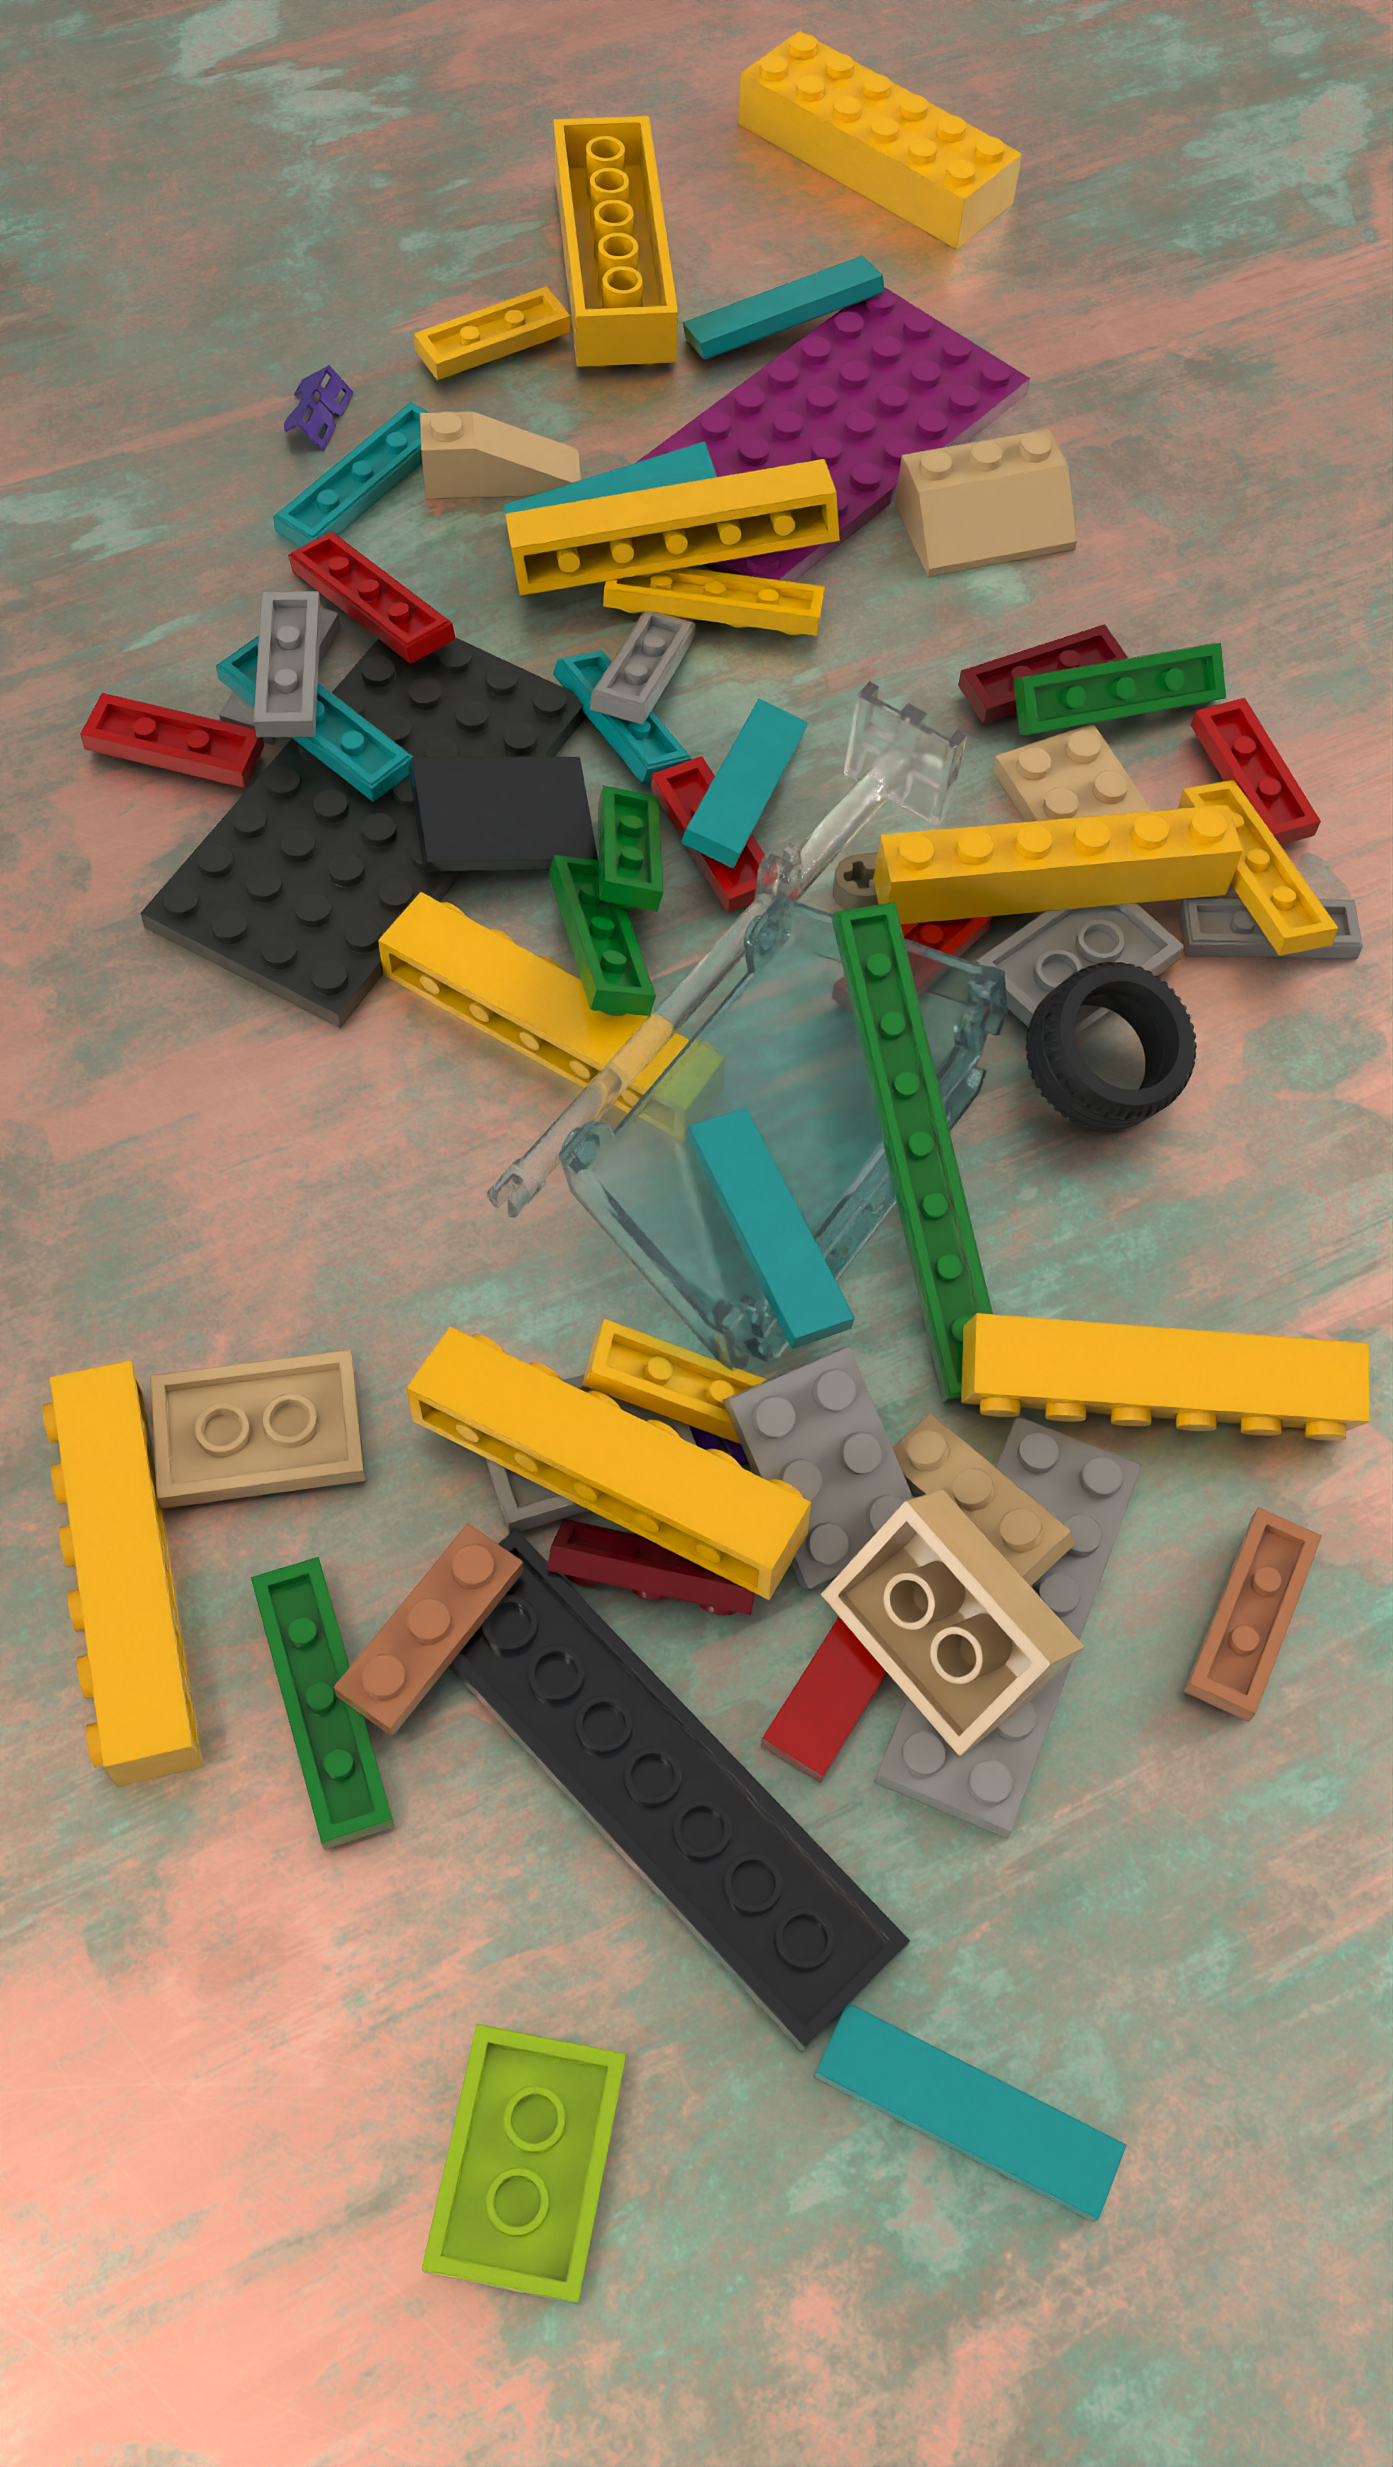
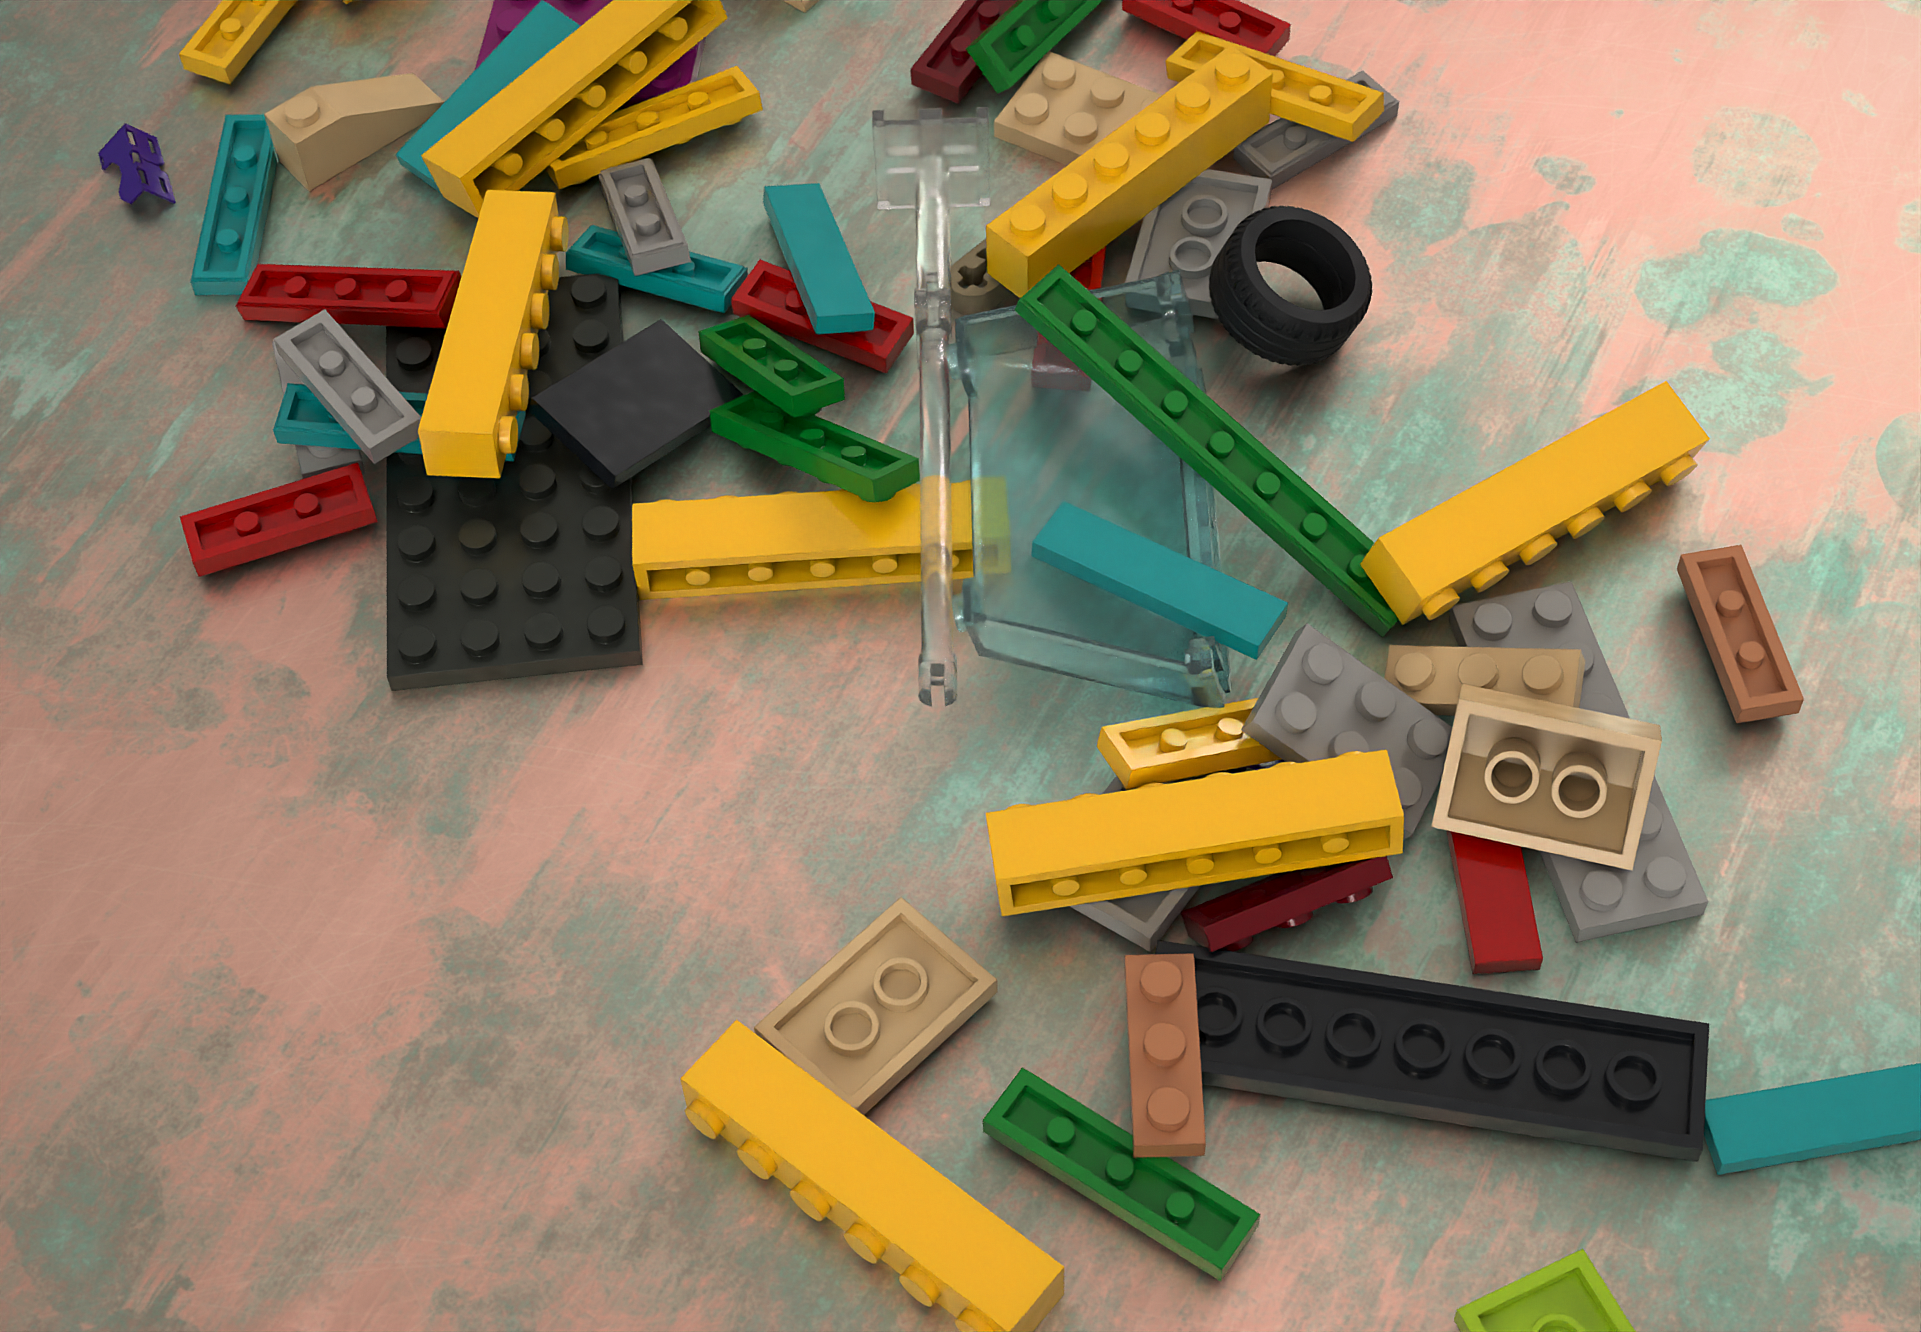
camera: 30 degrees left, 5 degrees down
none -> yellow brick [418,190,569,479]

